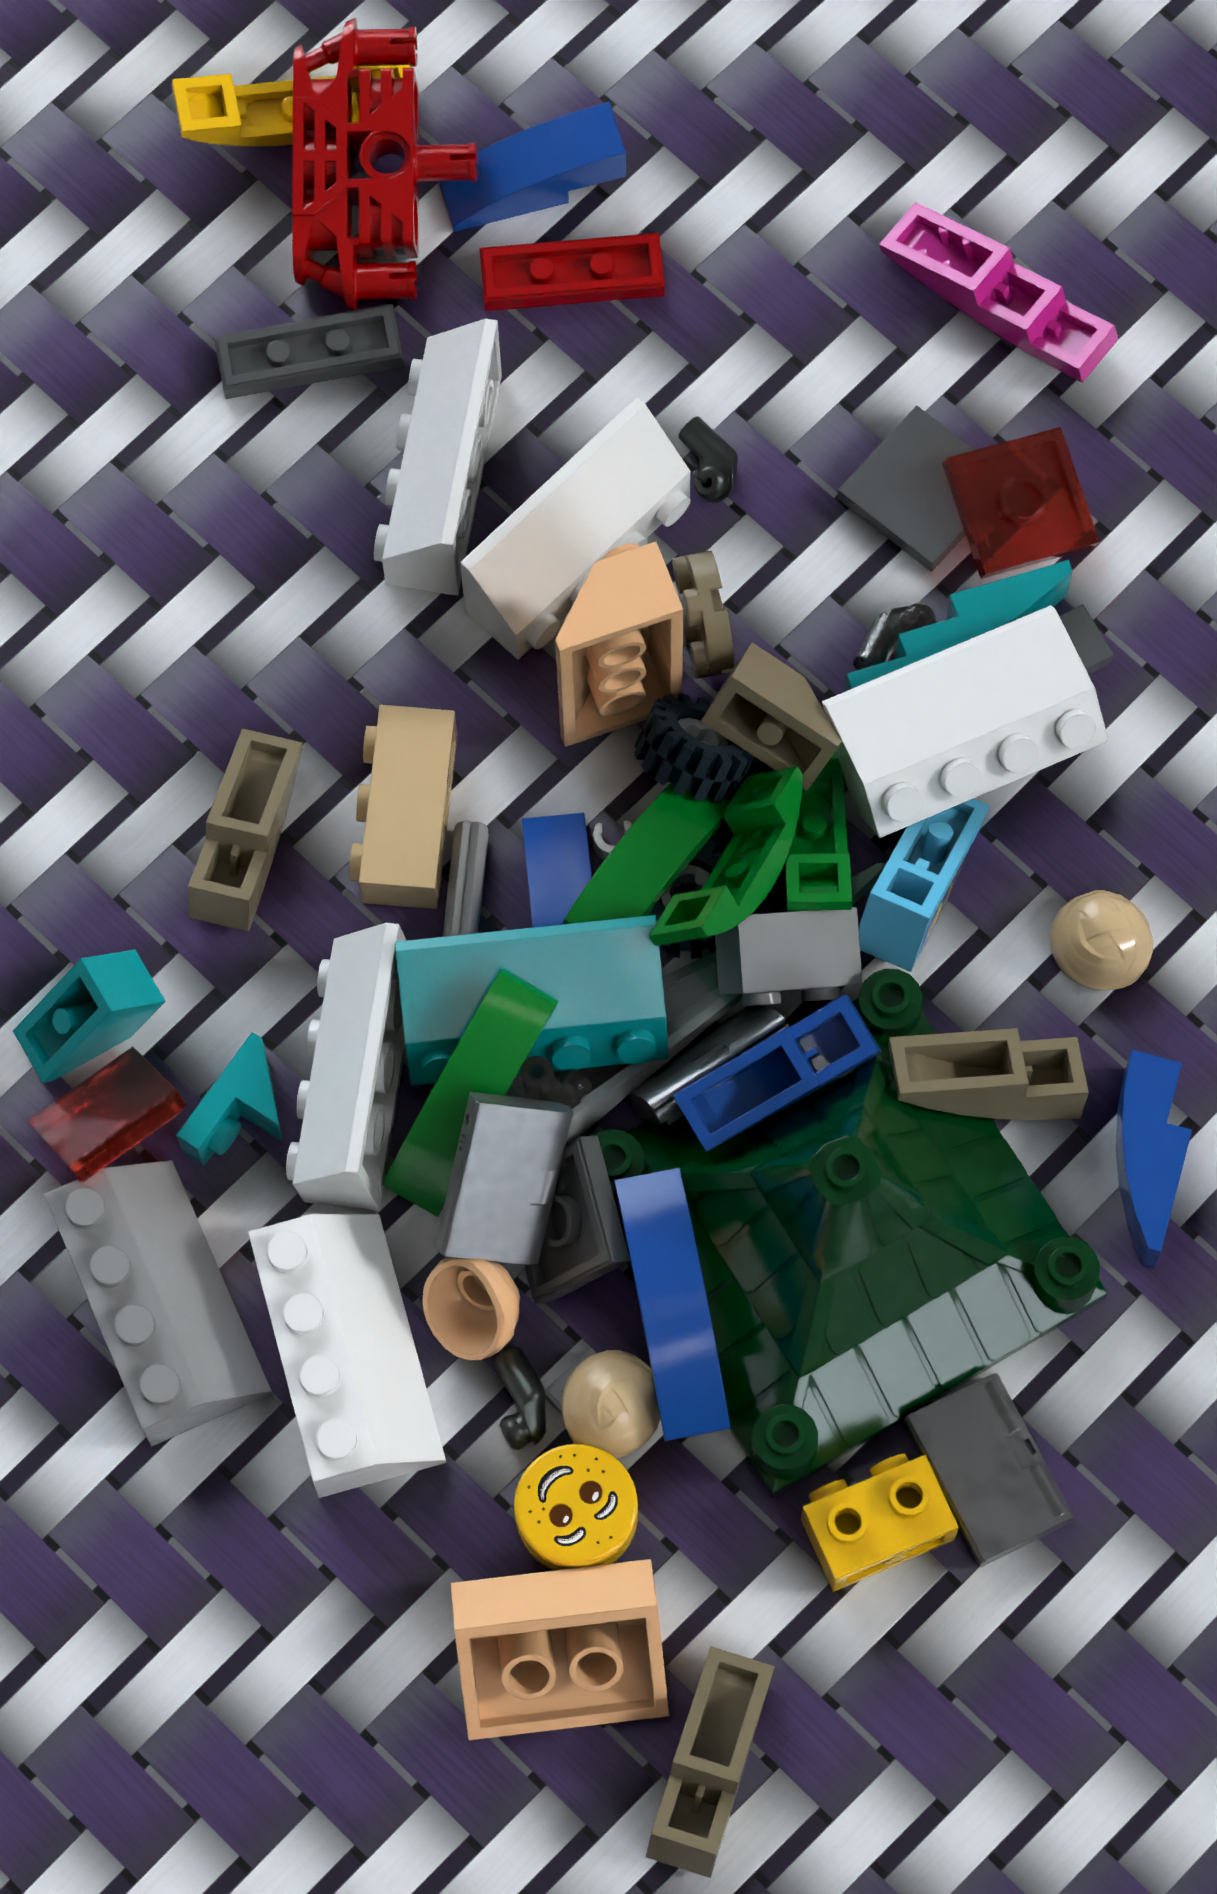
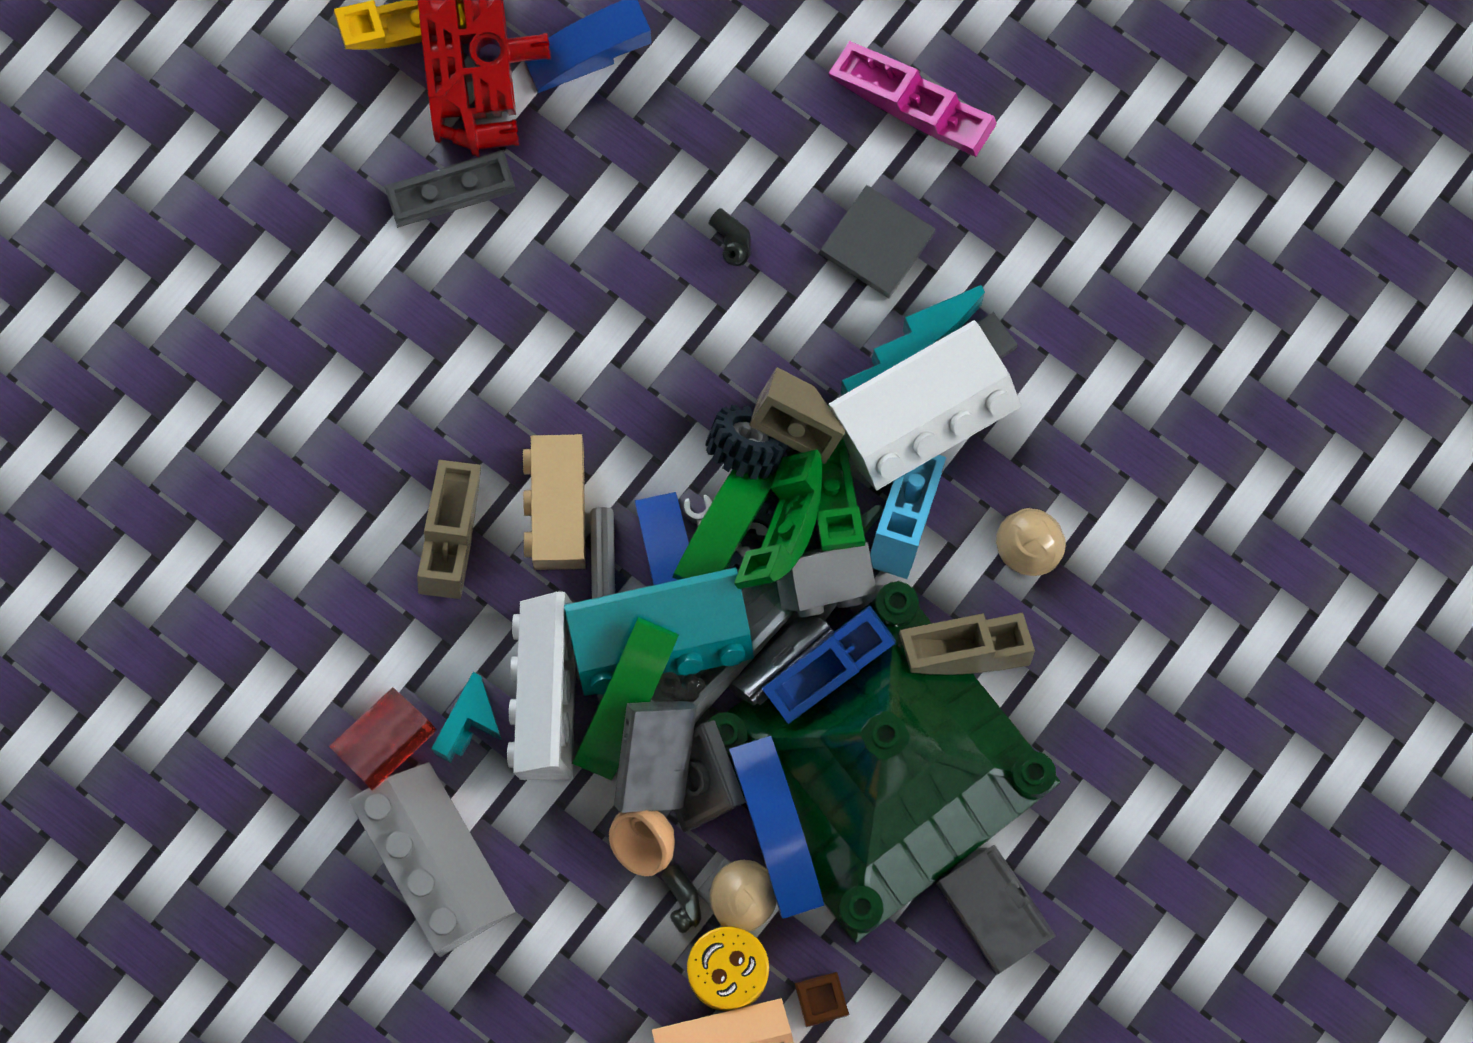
camera: 10 degrees left, 5 degrees up
teal slope [13,949,166,1083] -> none
white slope [248,1214,446,1498] -> none
white slope [374,318,502,596] -> none
white slope [460,397,691,660] -> none
red tile [479,233,665,311] -> none
light nougat slope [555,541,683,747] -> none
dark tan plate [672,551,734,679] -> none
yellow brick [801,1453,959,1592] -> none
clear smoke arm [853,603,937,670] -> none
clear red tile [942,427,1100,579] -> none
blue slope [1116,1050,1192,1268] -> none
none -> reddish brown tile [794,972,849,1028]

